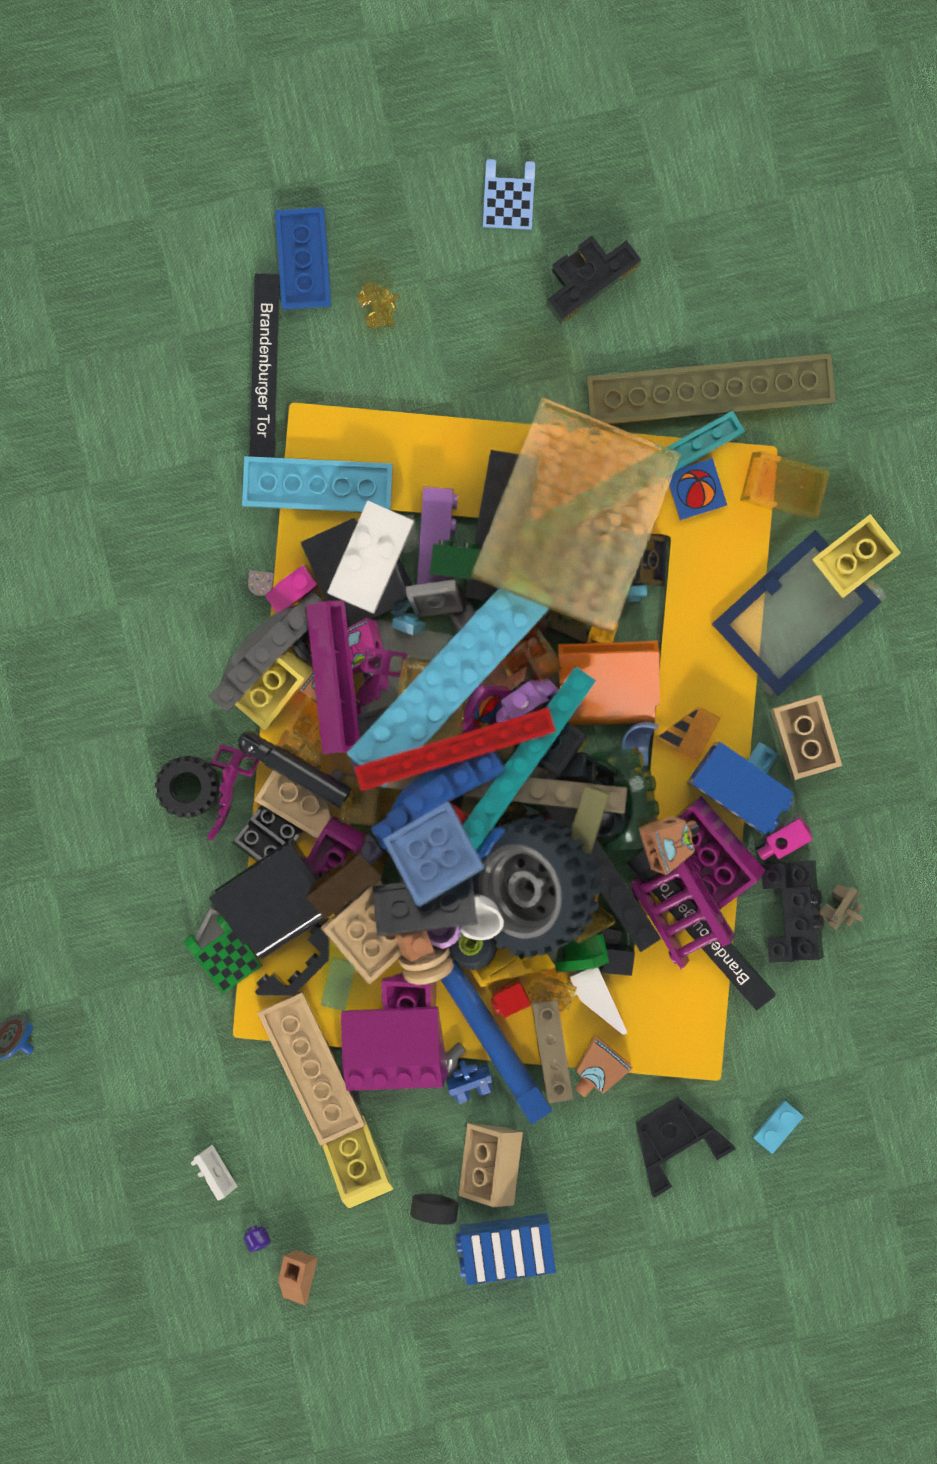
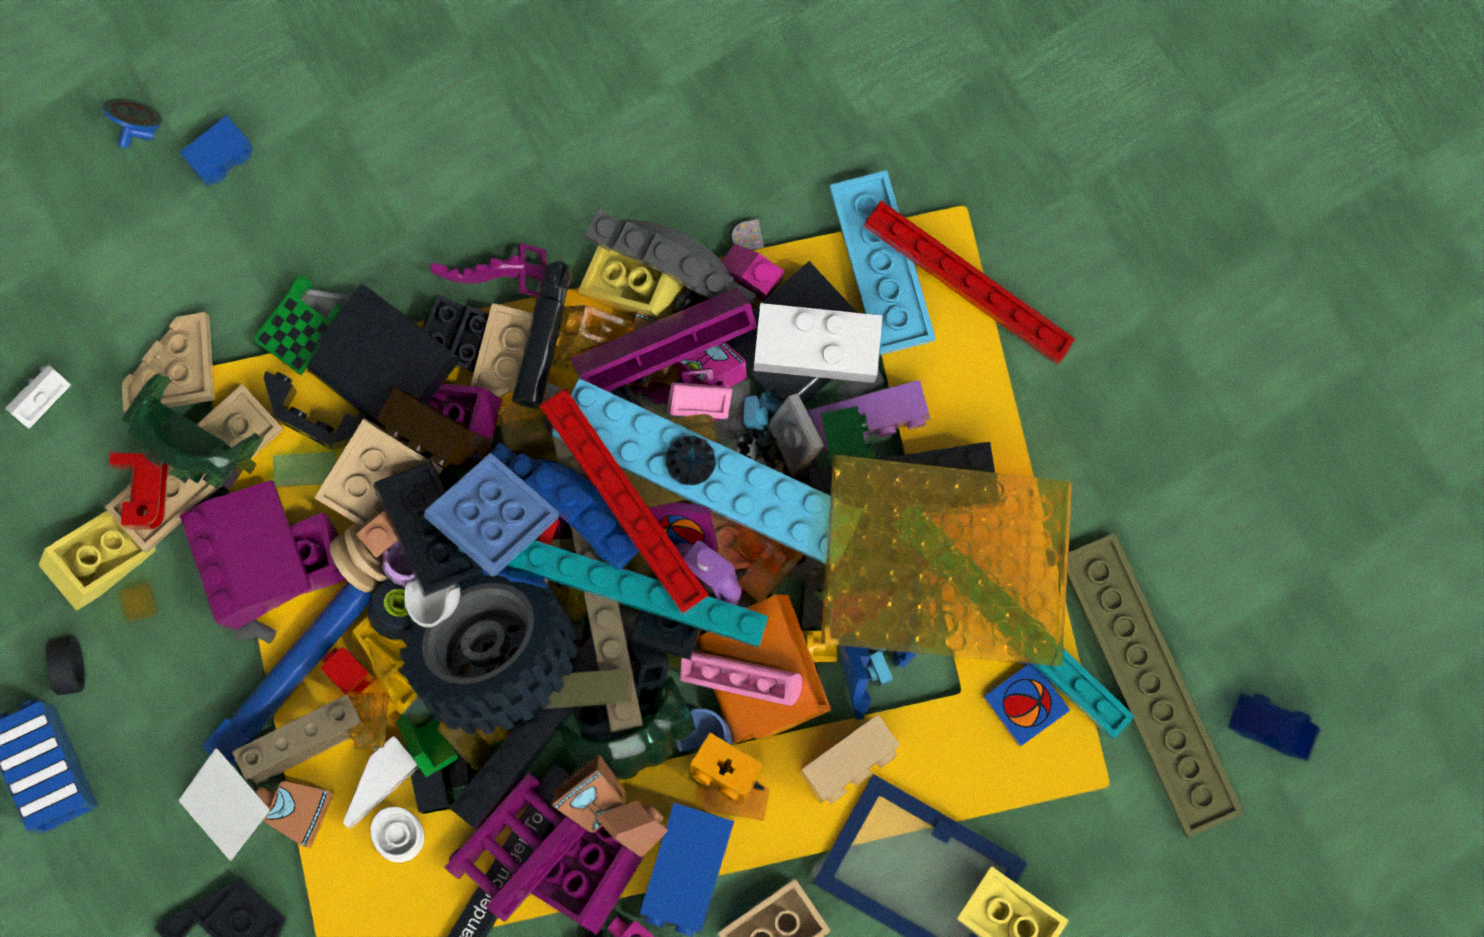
camera: 65 degrees right, 10 degrees down
black tyre [155,756,220,818] -> none
black tile [249,273,280,458] -> none
blue plate [275,207,331,310] -> none
clear yellow hips [356,282,400,329] -> none
blue hips [446,1060,492,1104] -> none
tan slope [459,1123,523,1207] -> none
light blue flag [483,159,535,230] -> none
black piece [546,235,641,324] -> none
black tile [631,533,667,586] -> none
clear yellow piece [740,451,830,519] -> none
medium azure plate [748,742,778,774] -> none
none -> red piece [109,452,169,530]
none -> clear yellow plate [118,583,159,623]
none -> clear green piece [121,373,264,490]
none -> tan plate [122,312,215,415]
none -> white sticker [179,749,270,861]
none -> blue brick [180,115,254,187]
none -> white piece [370,807,425,862]
none -> nougat slope [596,800,668,857]
none -> black gear [665,435,716,486]
none -> bright pink tile [667,382,732,419]
none -> bright pink brick [680,651,802,706]
none -> light orange brick [690,733,764,803]
none -> black gear [737,429,781,469]
none -> tan brick [799,715,900,805]
none -> blue slope [837,634,871,720]
none -> red tile [863,200,1075,365]
none -> clear blue brick [1227,693,1321,762]

